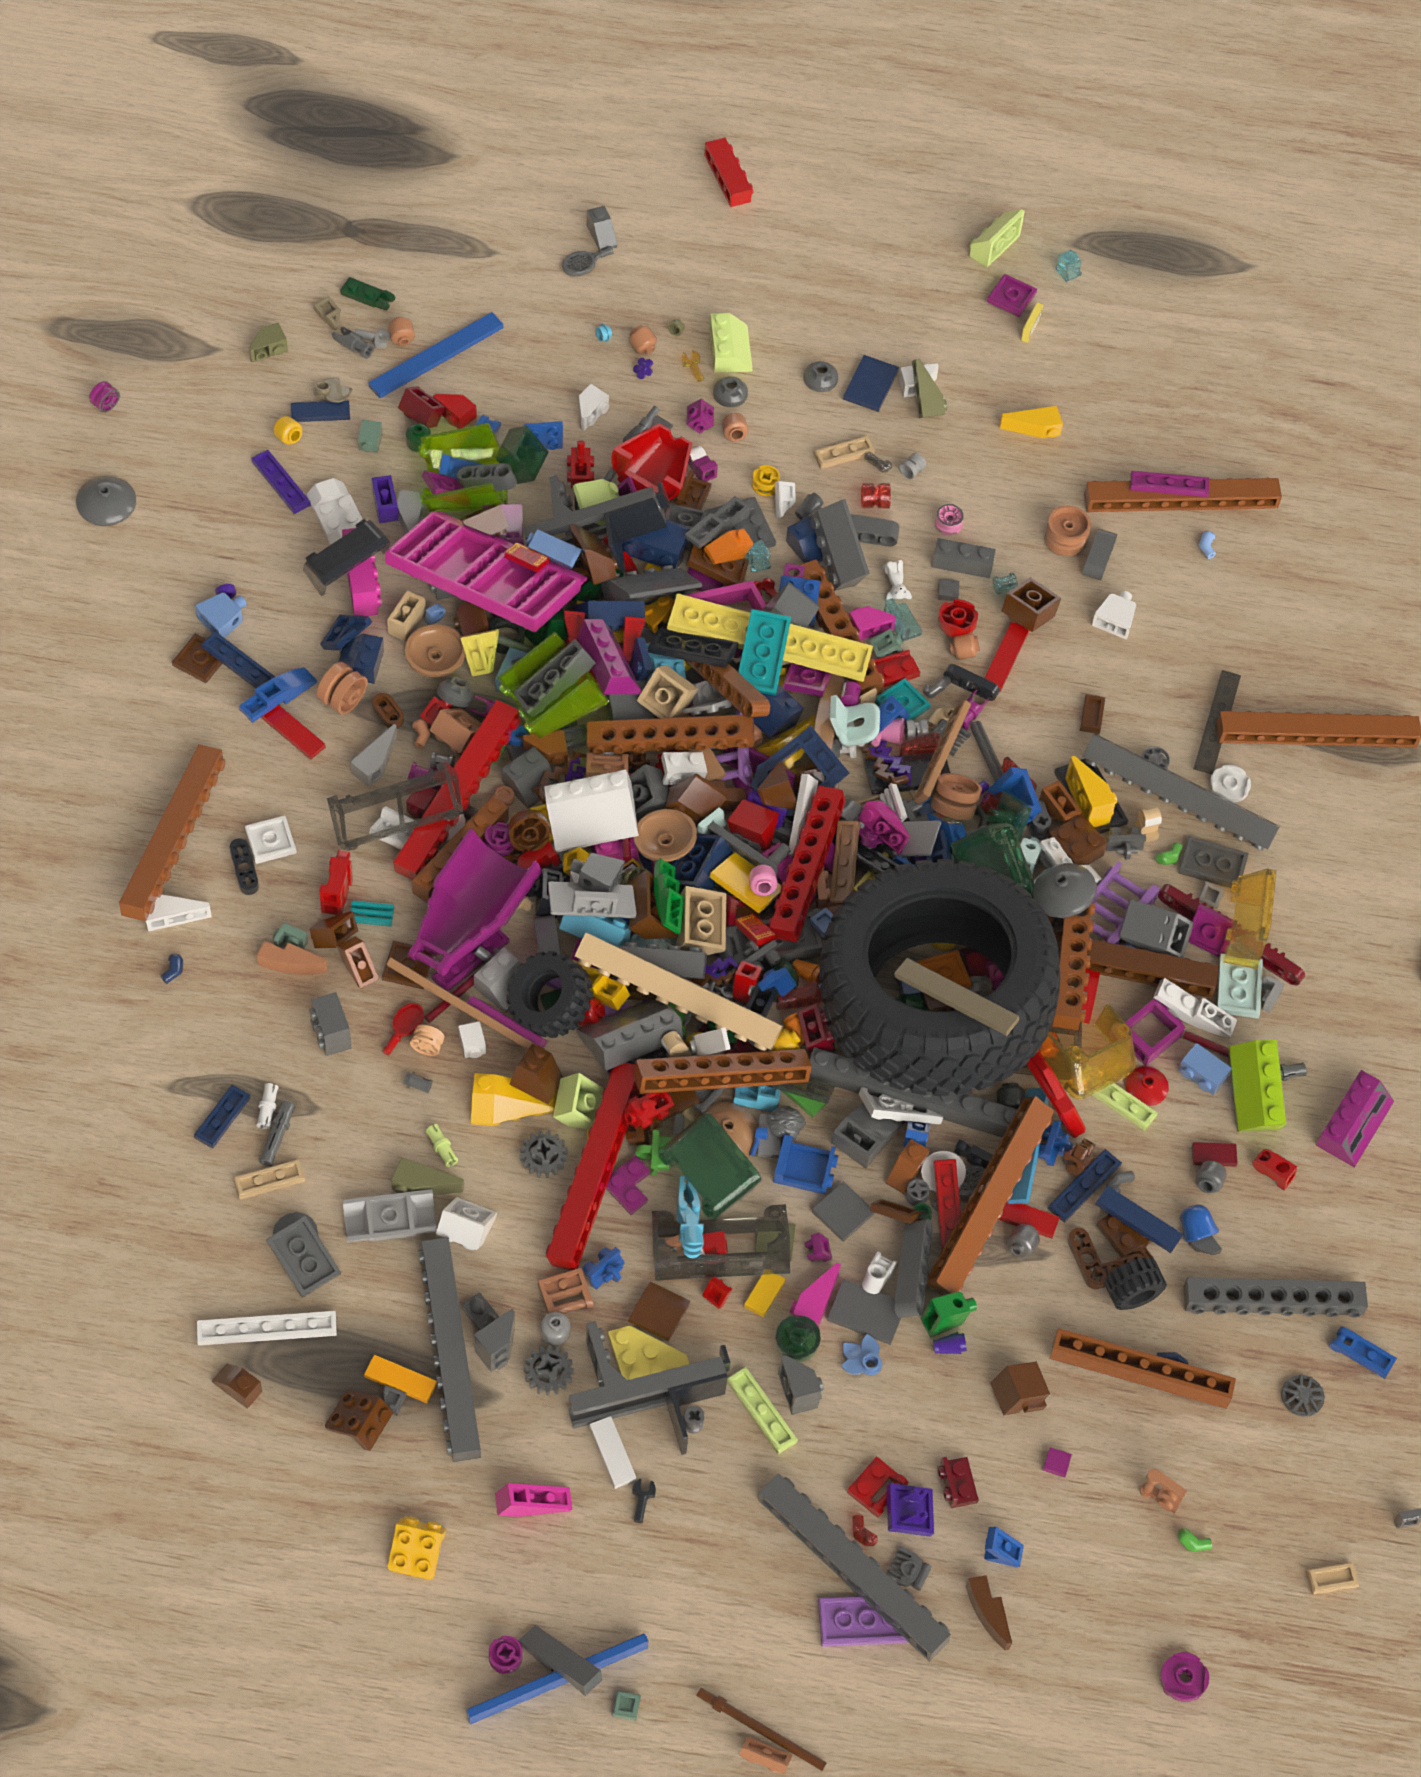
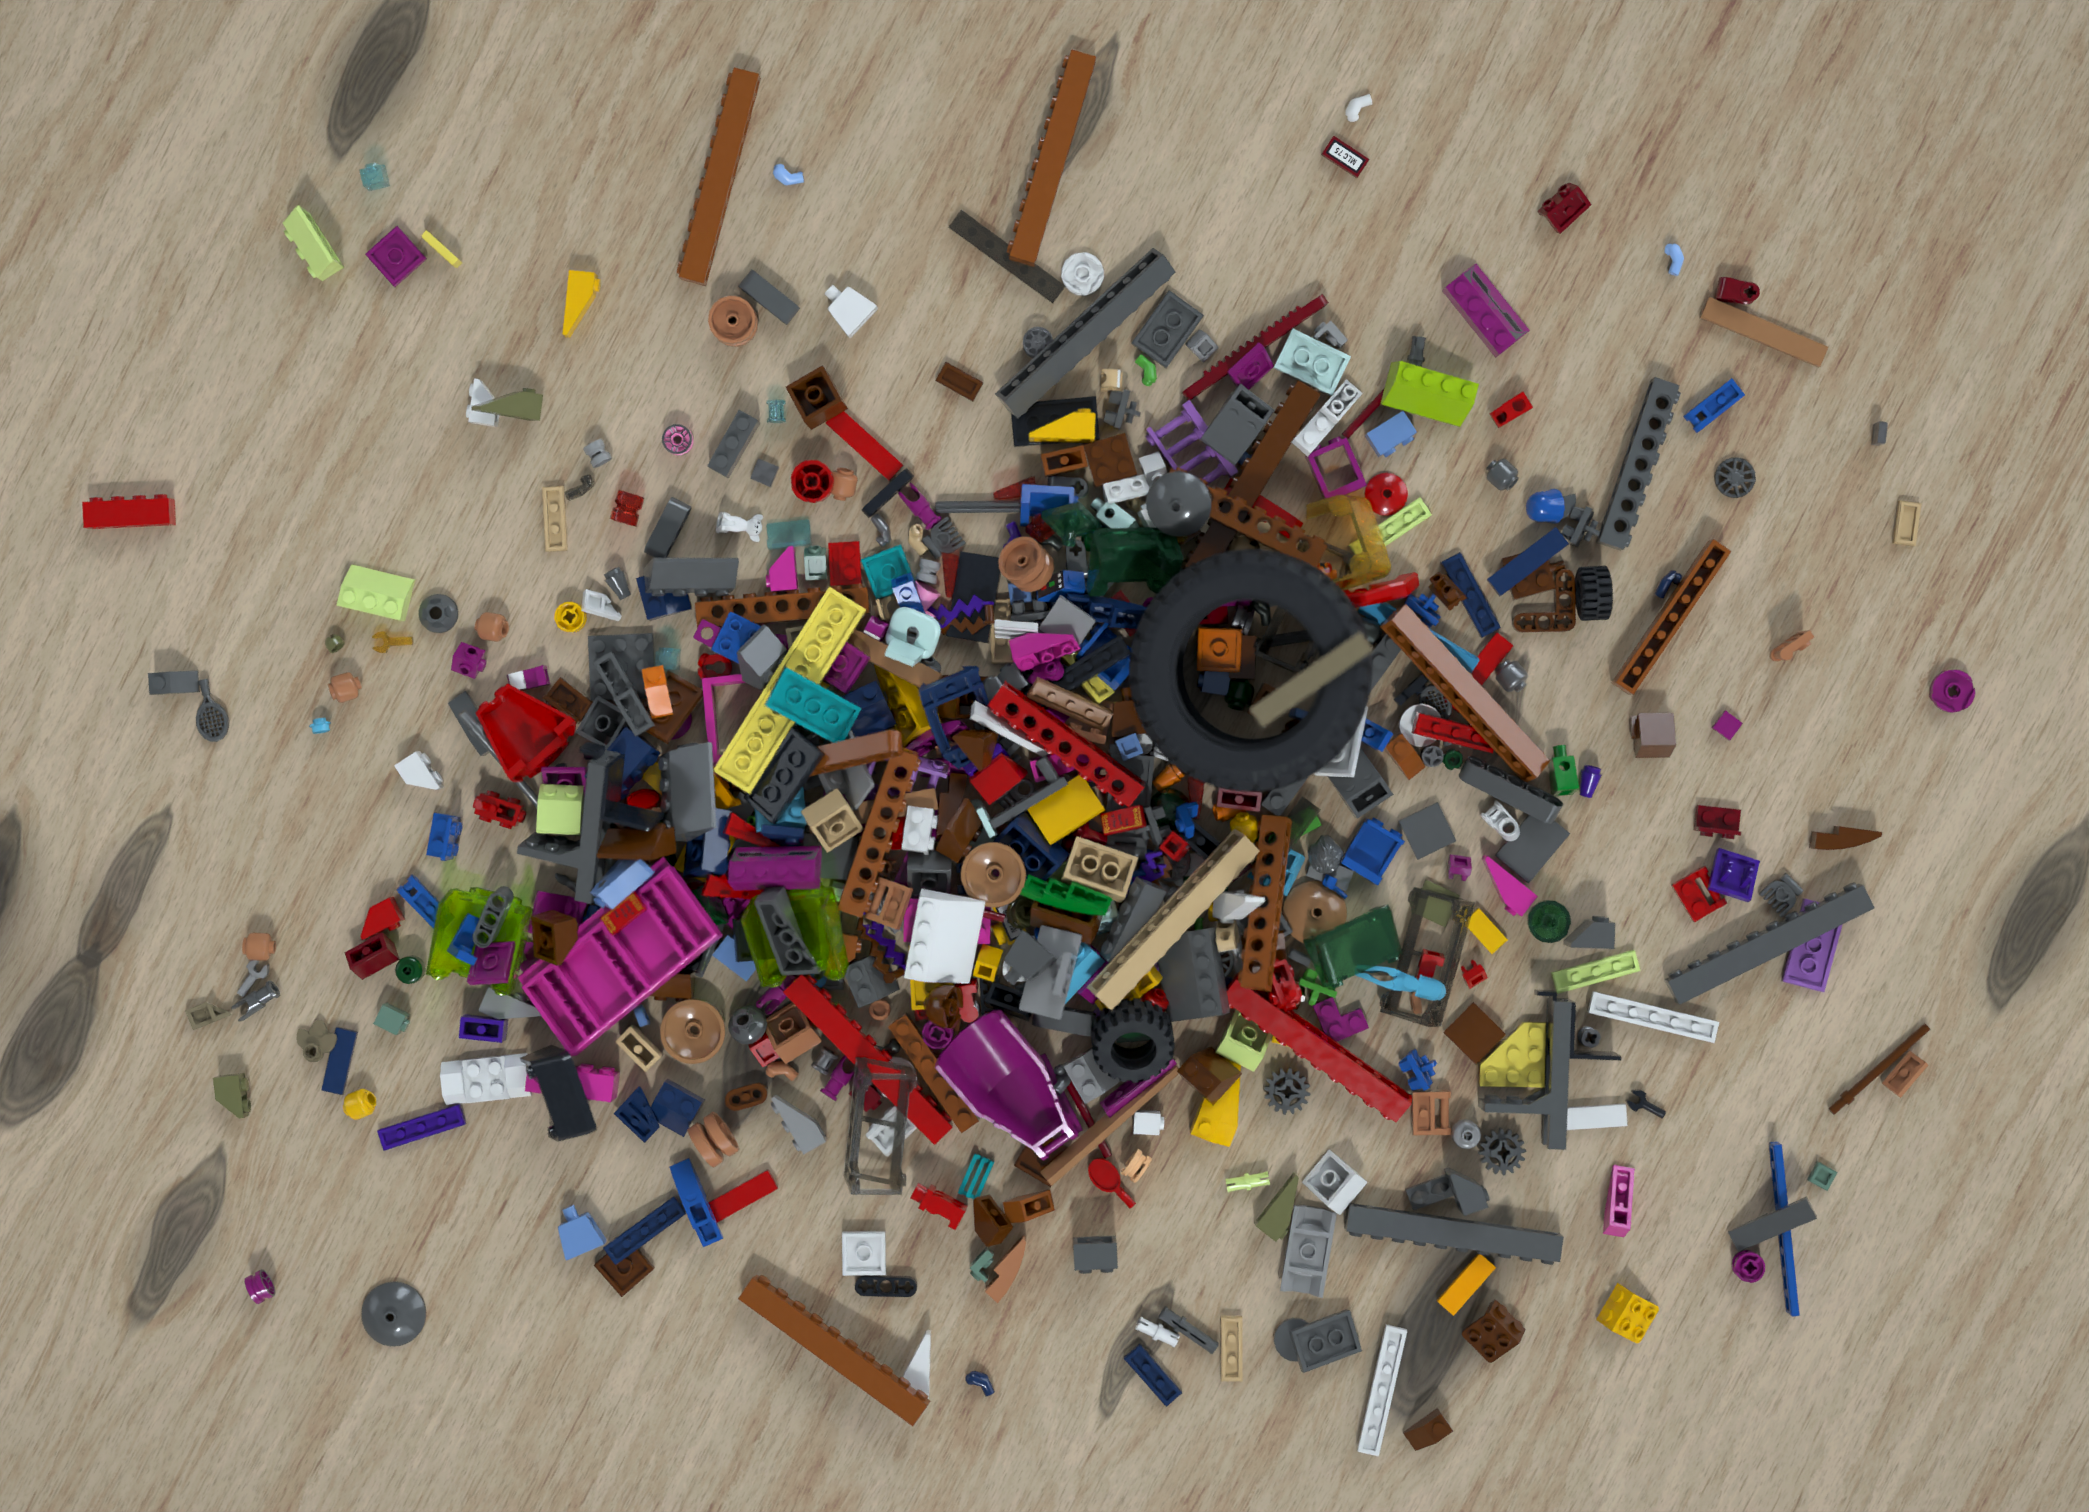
camera: 65 degrees left, 30 degrees up
dark purple tile [215,584,236,599] -> none
dark green hinge [340,277,396,311] -> none
blue tile [368,312,503,398] -> none
dark grey tile [383,1385,407,1416] -> none
dark grey pin [403,1071,433,1093] -> none
light yellow wing [461,629,499,676] -> none
clear green brick [495,426,549,484] -> none
dark purple plant [633,357,653,379] -> none
bright pink head [749,865,777,896] -> none
dark grey piece [804,361,838,392] -> none
medium blue plate [842,1334,882,1376] -> none
dark blue tile [843,355,899,412] -> none
clear red arm [852,1515,878,1546] -> none
reddish brown tile [870,1199,920,1224] -> none
medium nougat tile [913,700,971,804] -> none
blue slope [984,1527,1024,1567] -> none
dark grey arm [1106,1171,1135,1193] -> none
magenta tile [1130,471,1209,497] -> none
bright green arm [1178,1528,1212,1552] -> none
dark red tile [1192,1142,1238,1167] -> none
clear yellow windscreen [1223,868,1277,969] -> none
none -> dark grey hips [1561,506,1601,548]
none -> white plate [1587,991,1719,1043]

